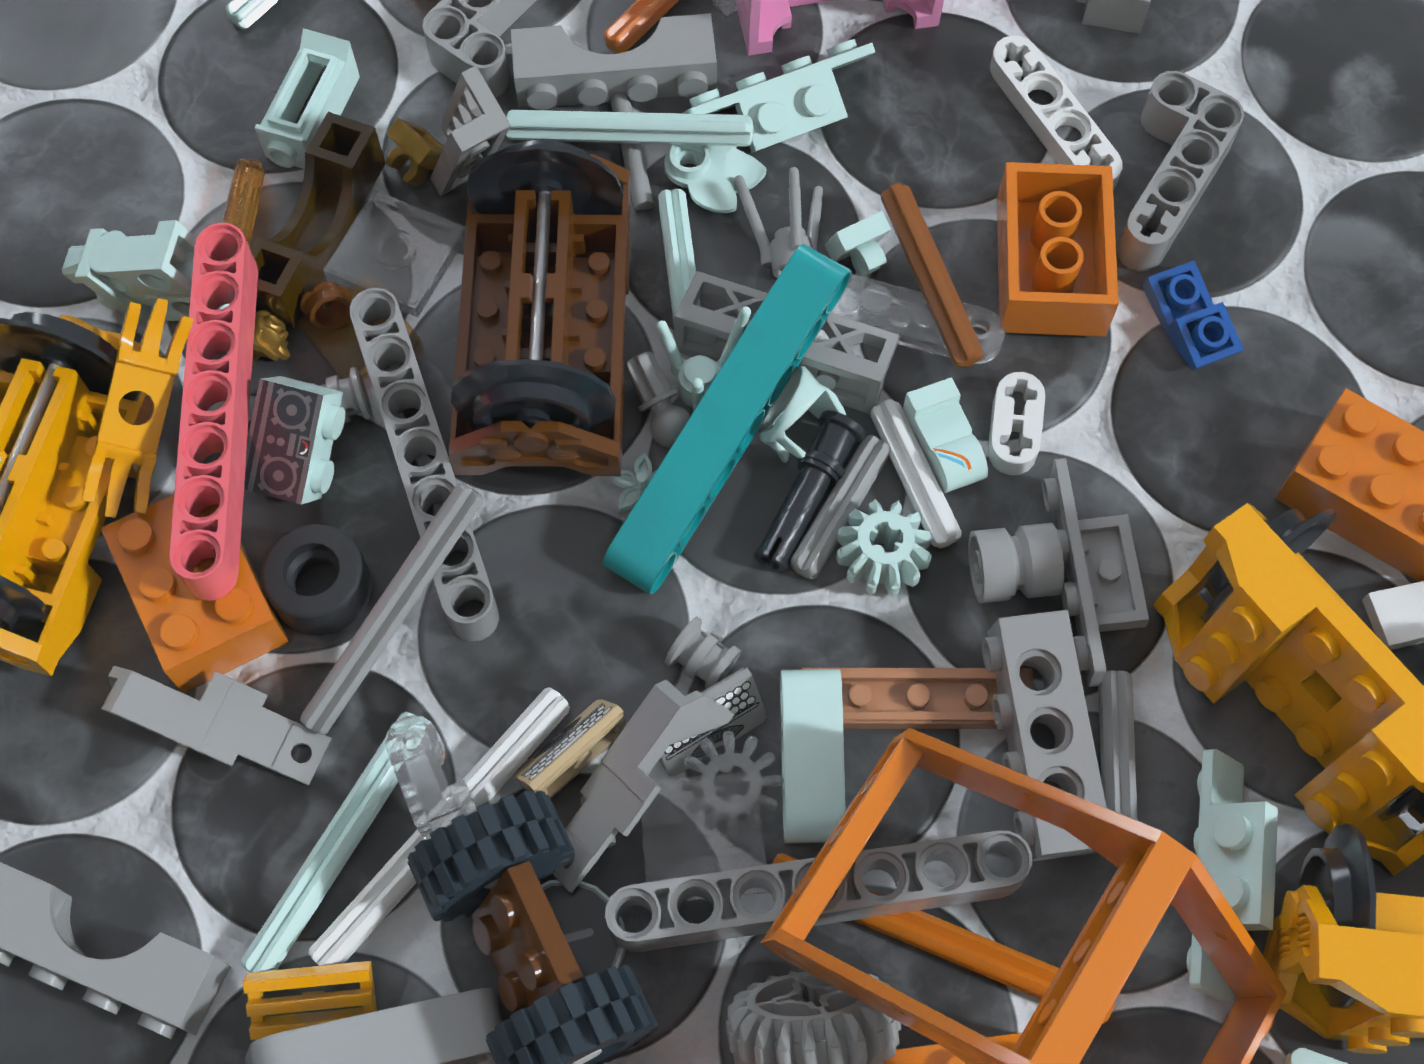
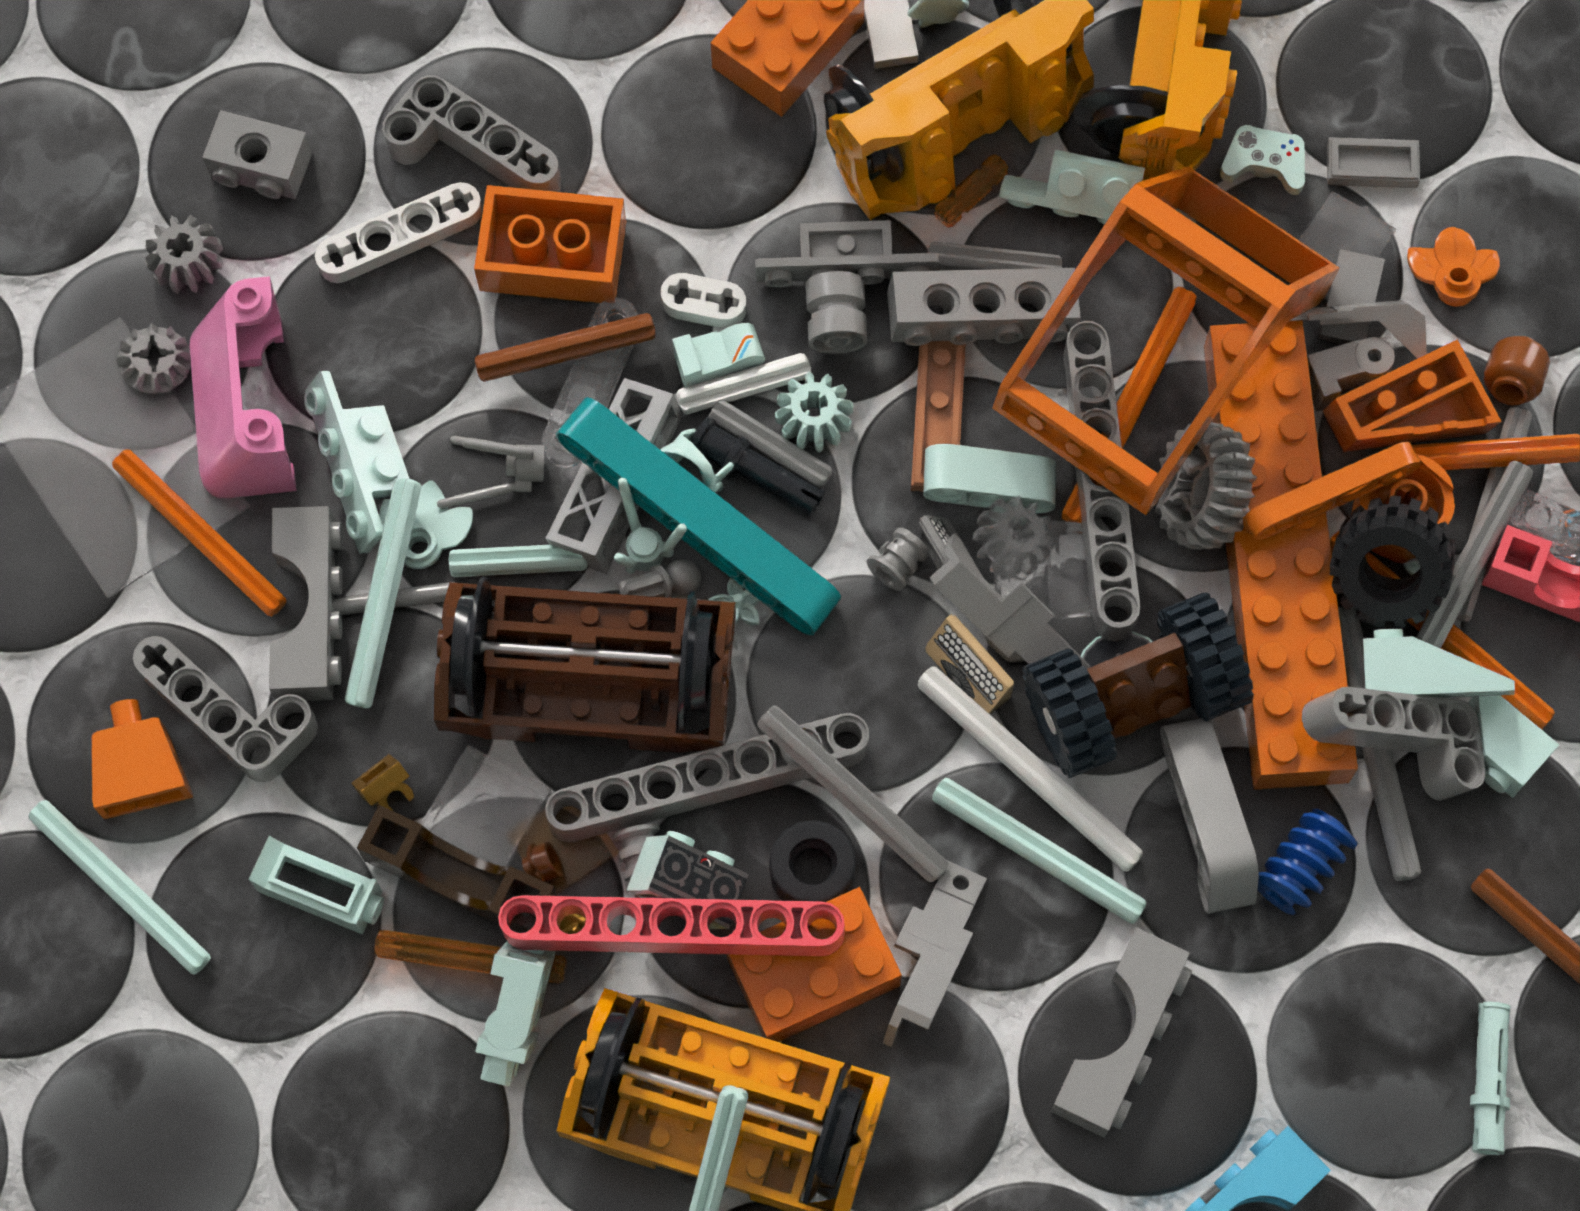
camera: 85 degrees left, 5 degrees up
light orange piece [81,298,194,518] -> none
light orange tile [243,961,377,1040] -> none
clear leg [385,715,477,840] -> none
light grey fence [430,66,511,196] -> none
light aqua tile [825,211,892,278] -> none
blue slope [1141,260,1244,370] -> none
none -> clear orange axle [934,154,1009,228]

